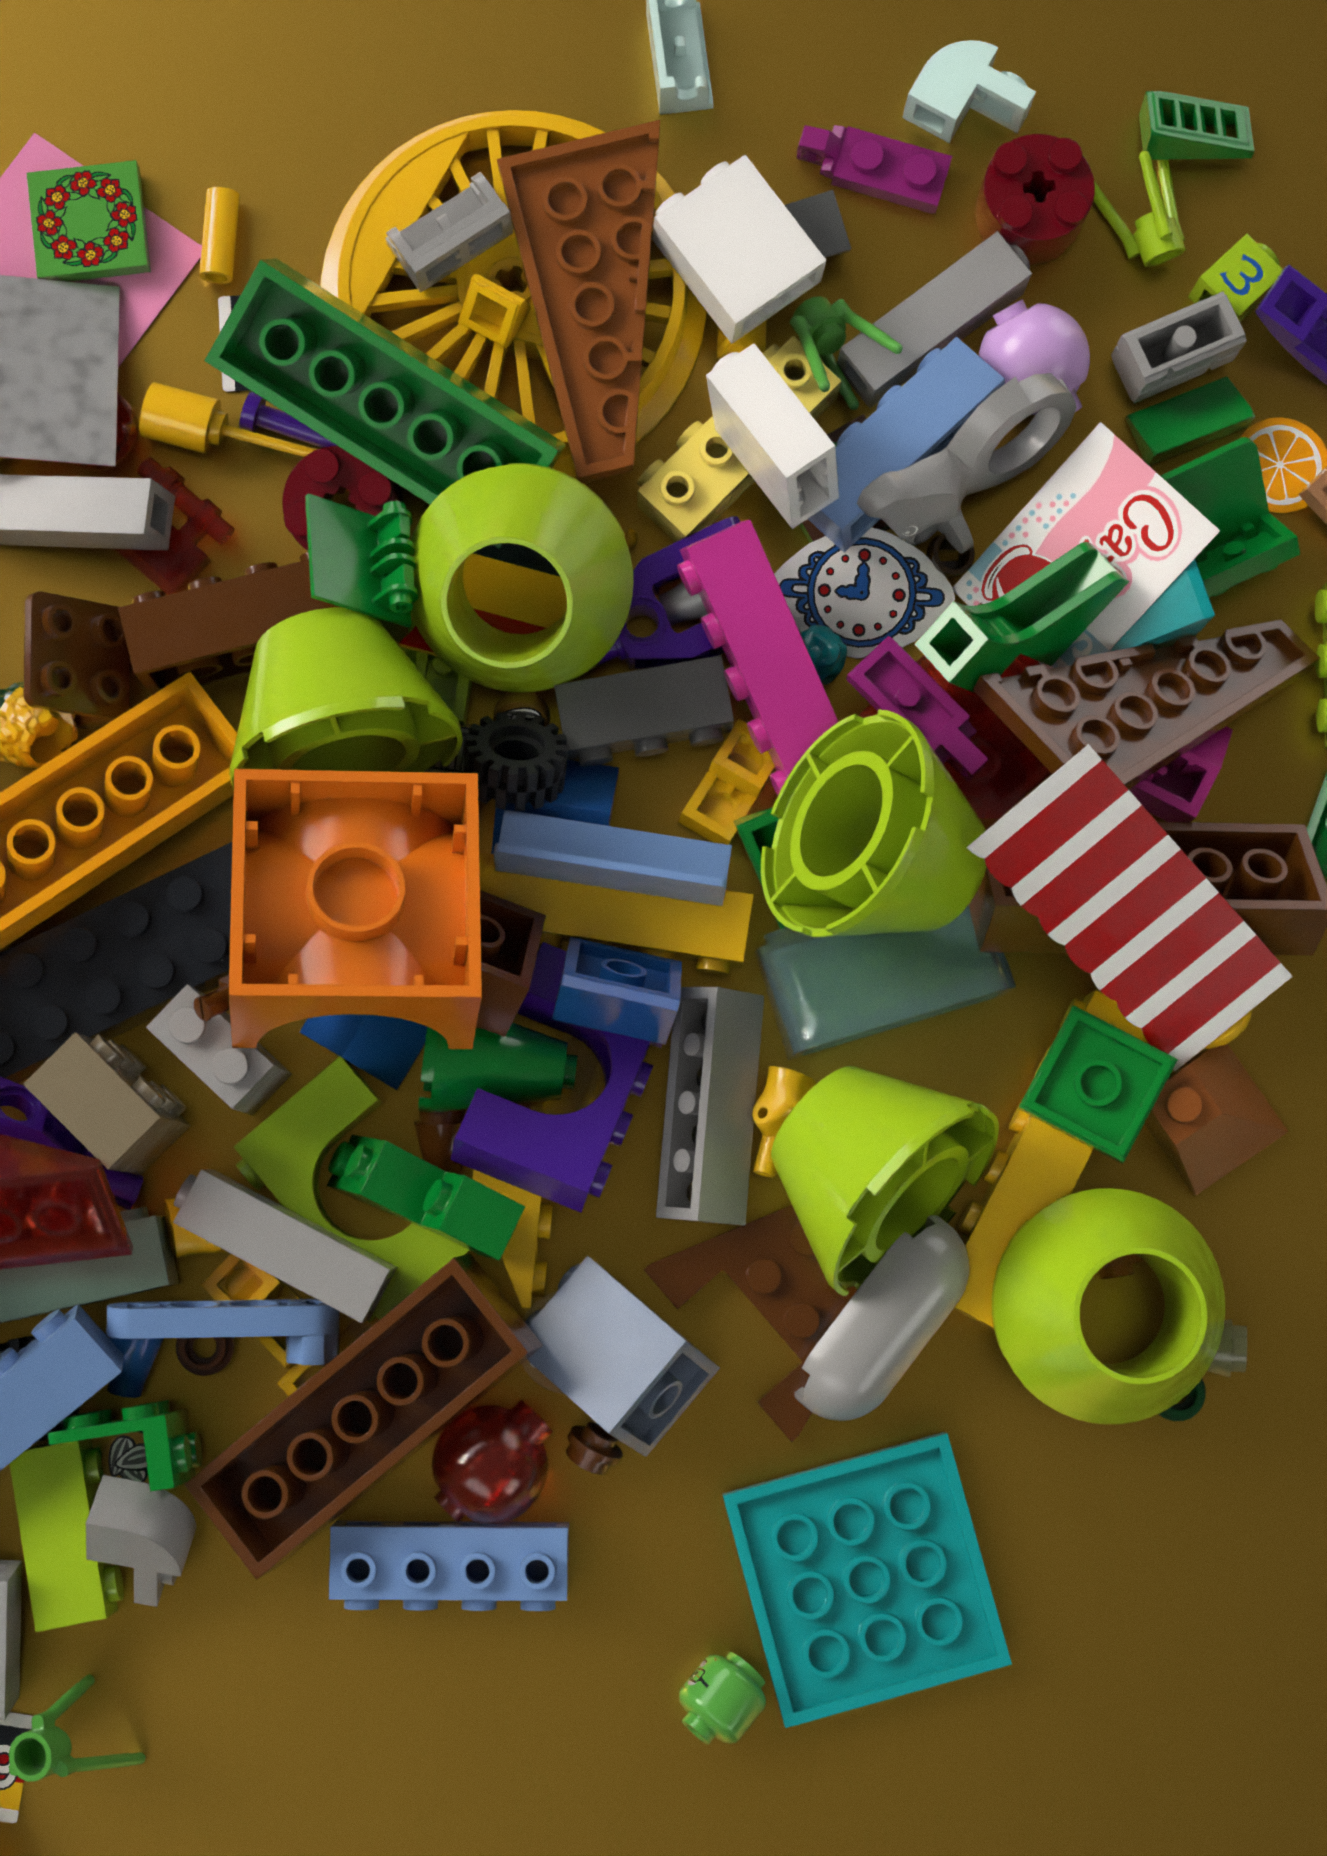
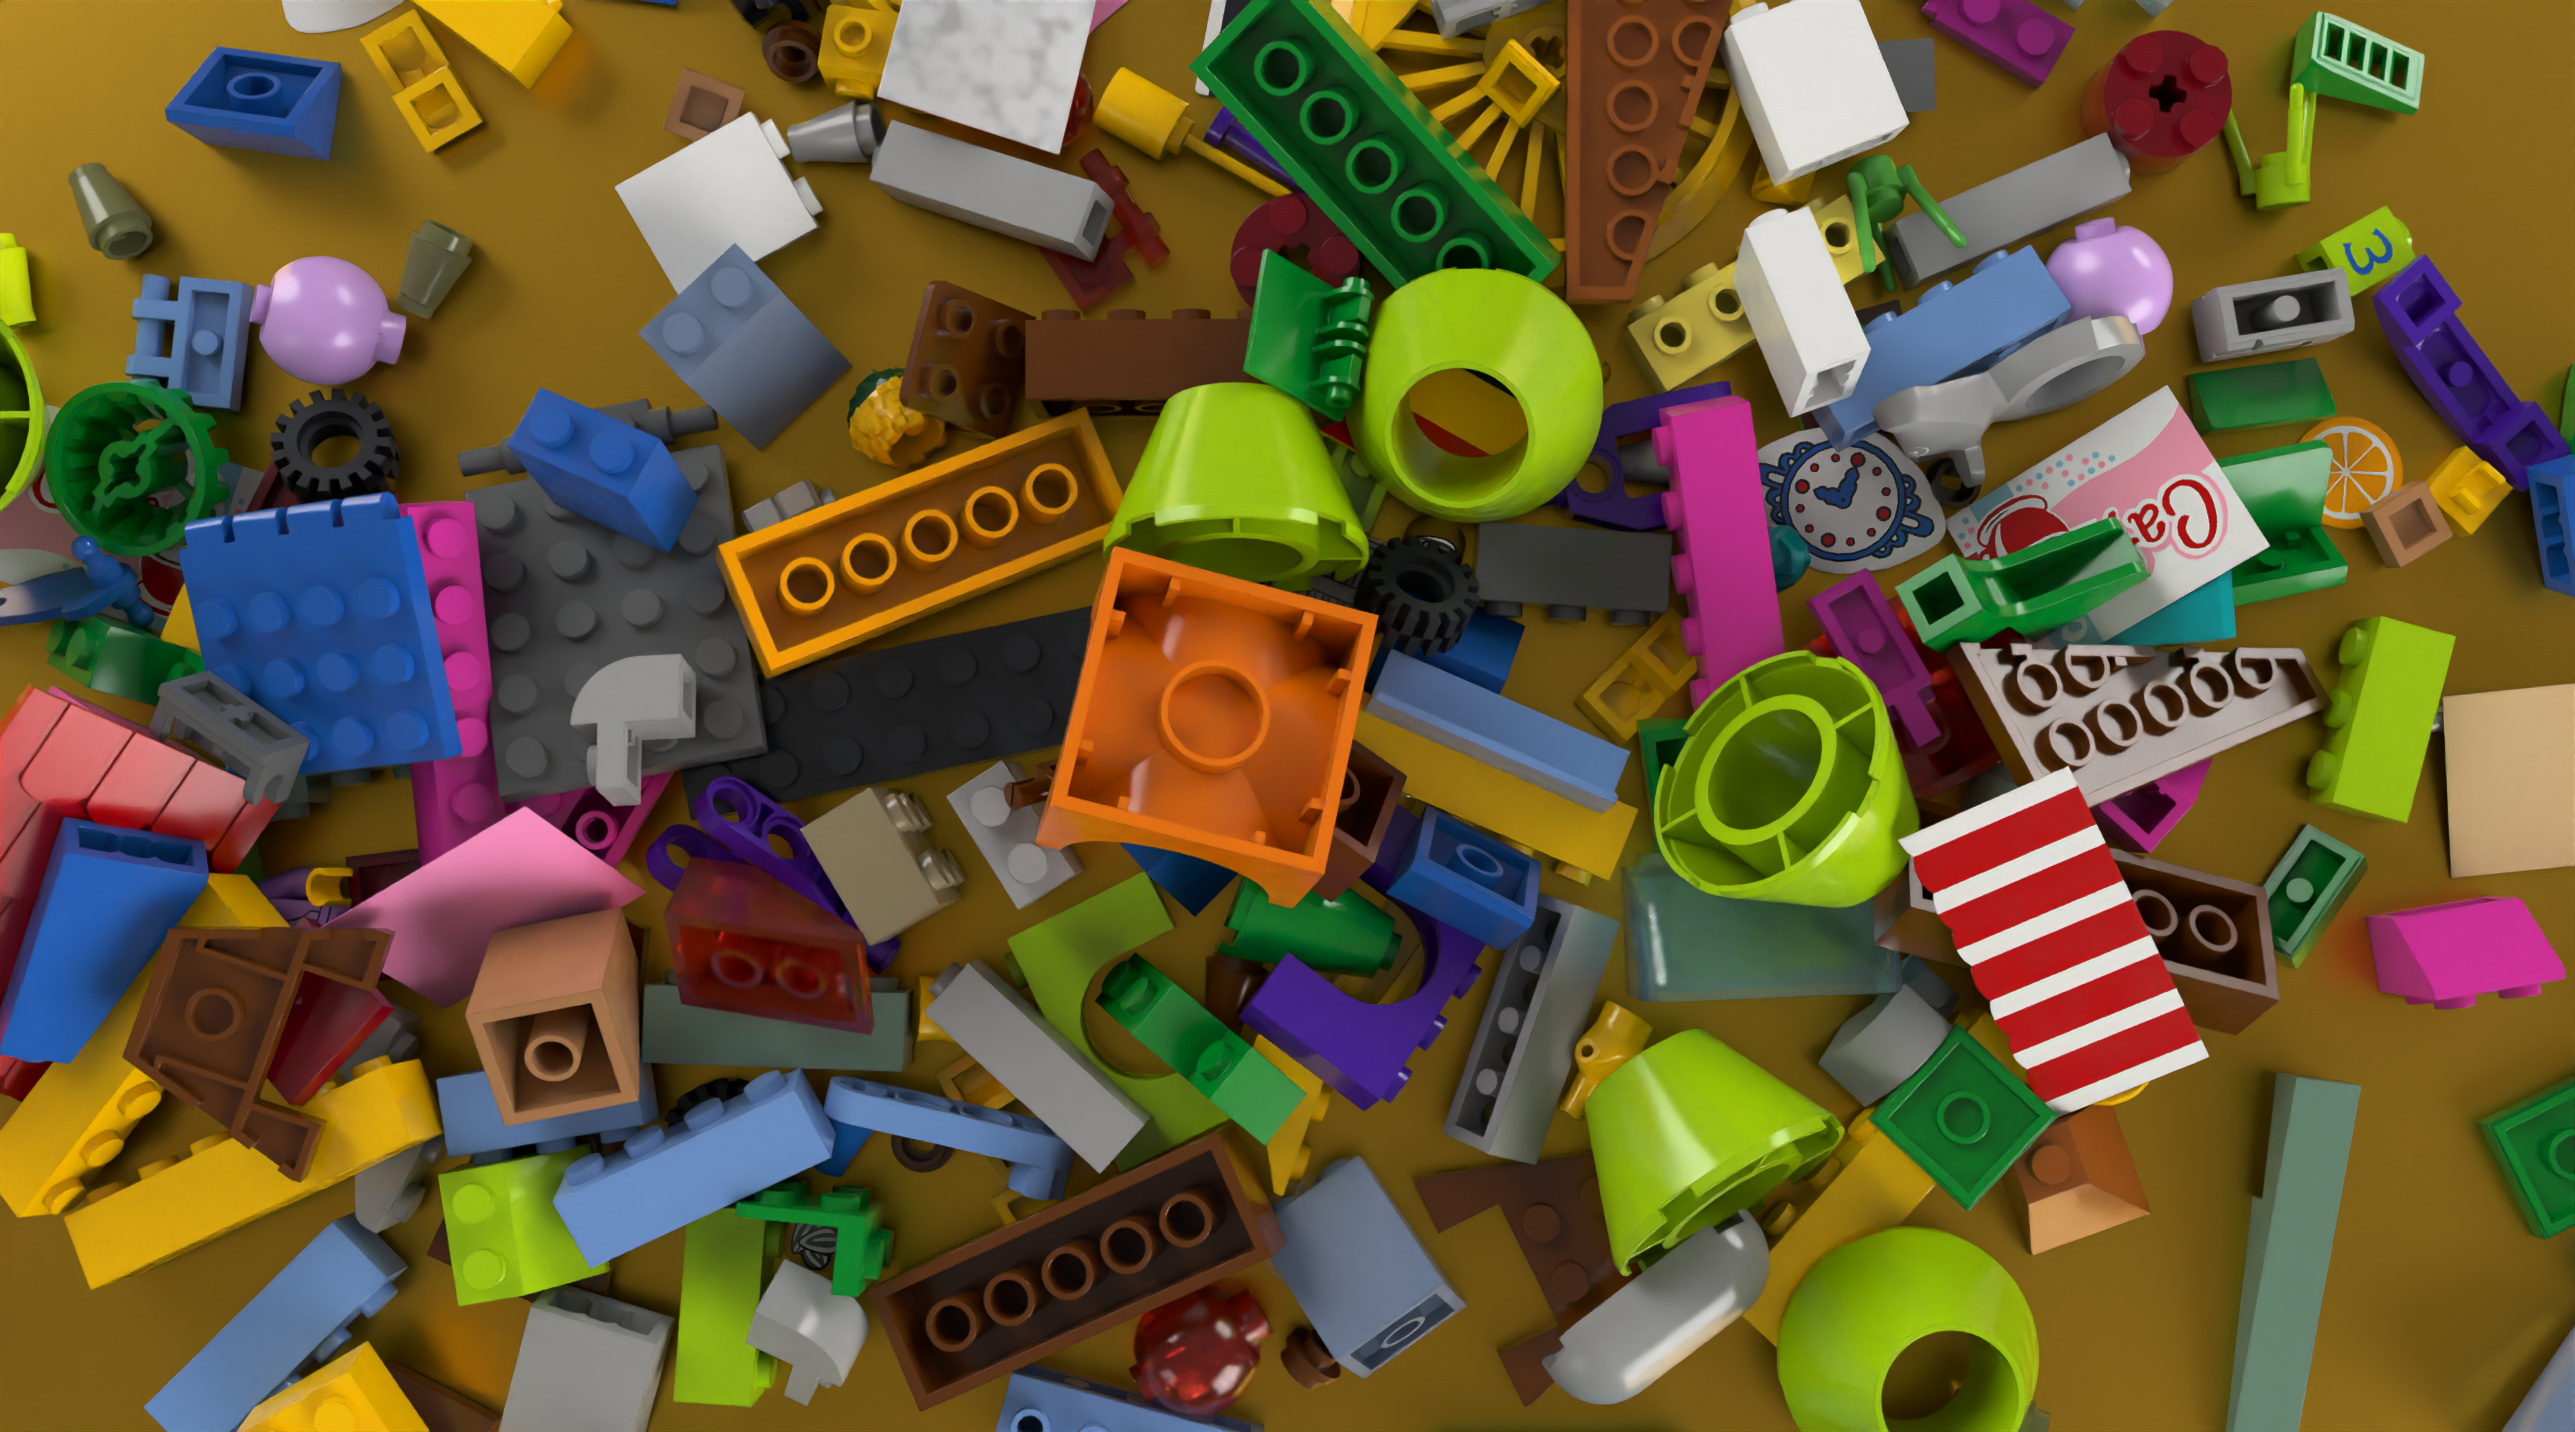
camera: 20 degrees right, 5 degrees up
none -> light grey brick [1818,955,1960,1107]

